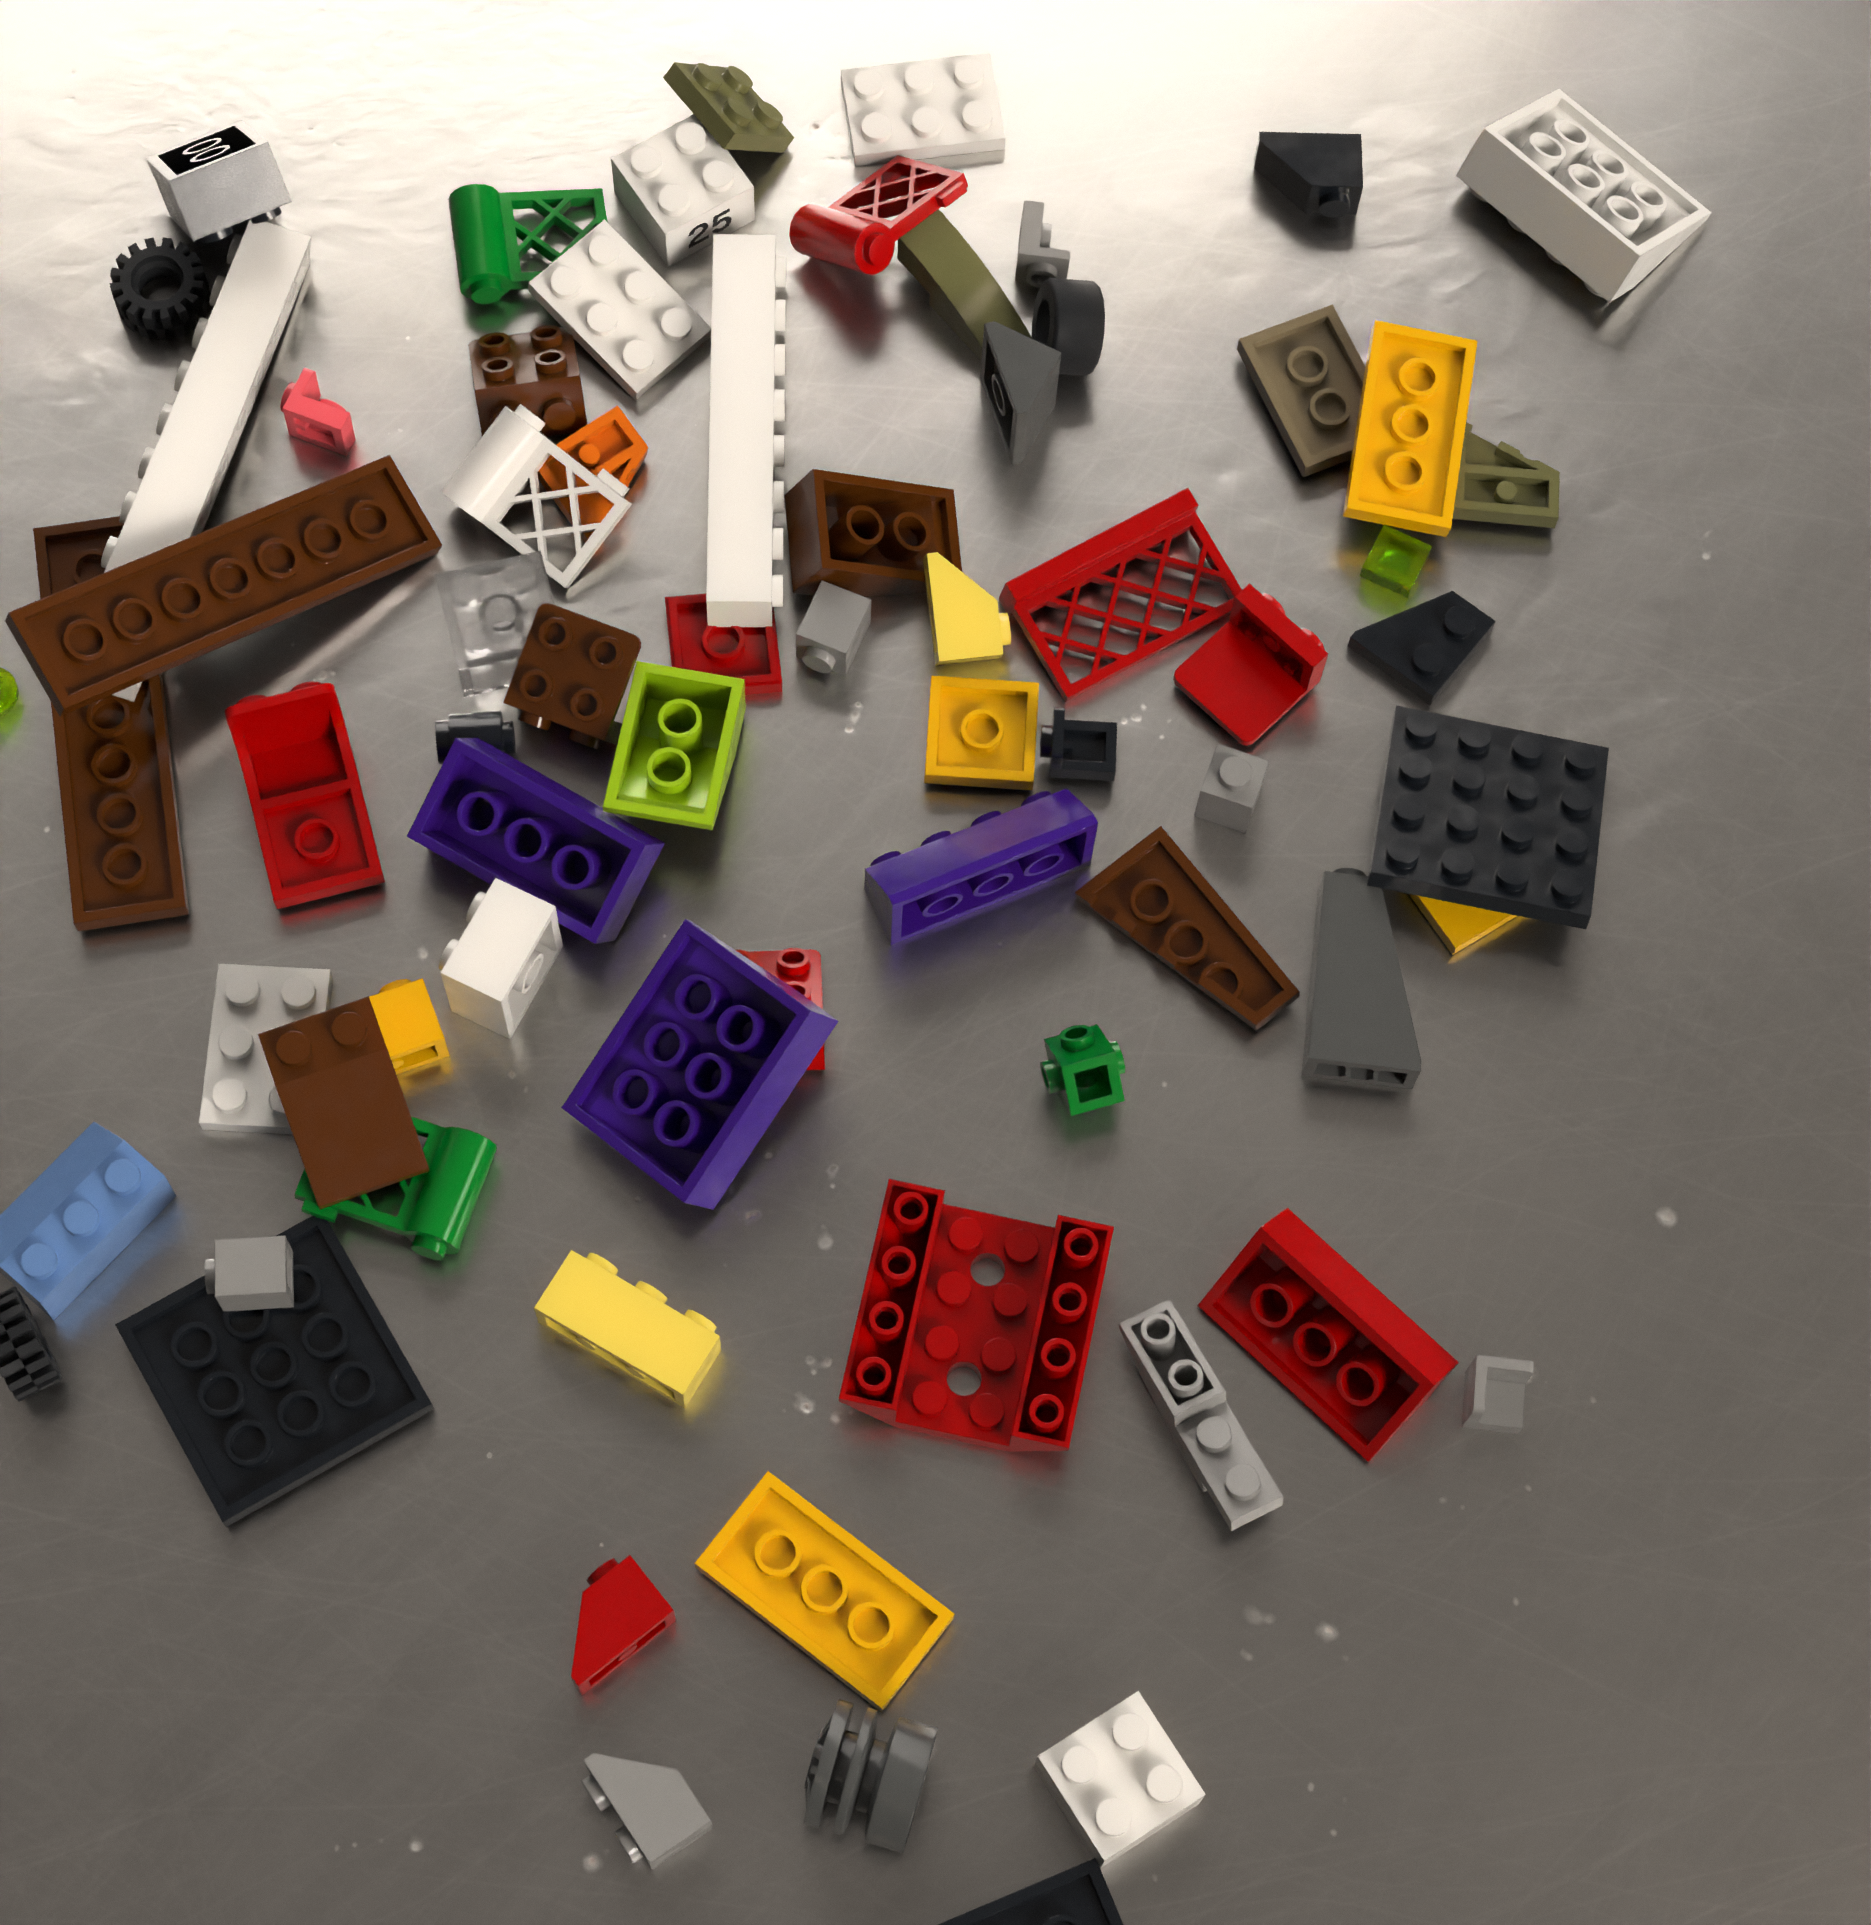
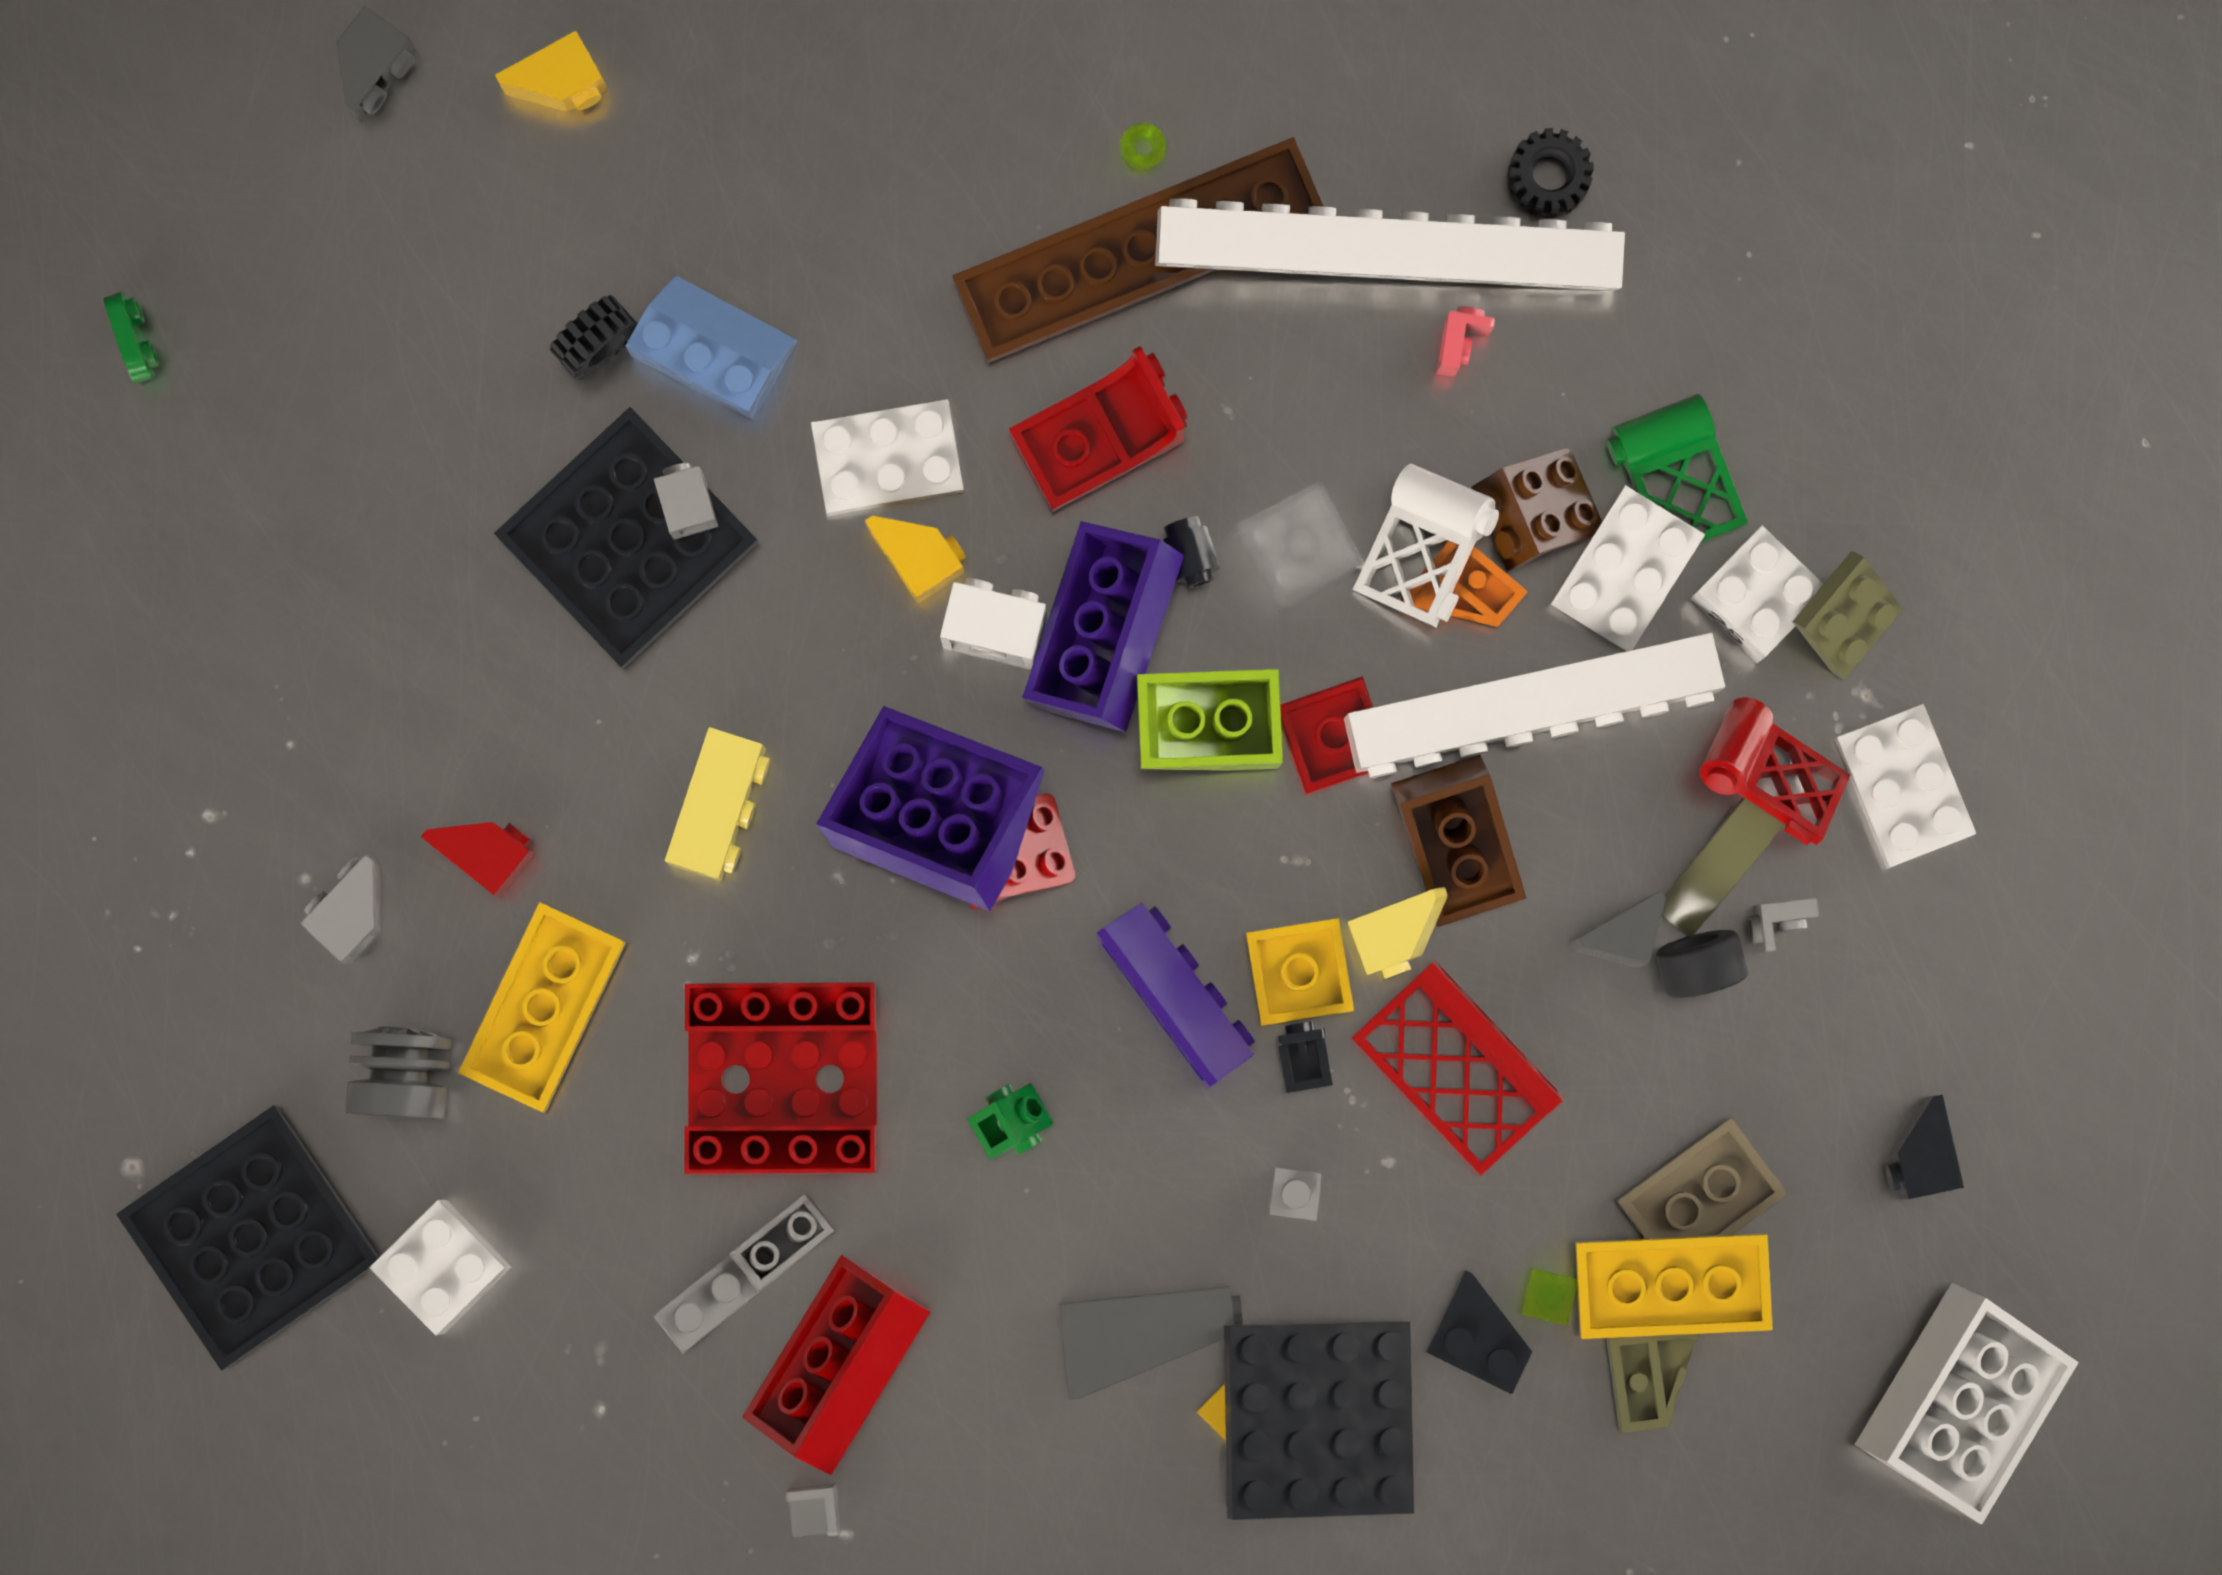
camera: 80 degrees right, 15 degrees up
reddish brown plate [5,455,443,717] -> none
brick [146,121,292,243] -> none
reddish brown slope [258,996,430,1209] -> none
green piece [295,1116,497,1260] -> none
reddish brown bracket [503,603,641,749] -> none
light grey brick [796,580,871,676] -> none
reddish brown wing [1074,826,1300,1030] -> none
red bracket [1173,583,1328,746] -> none

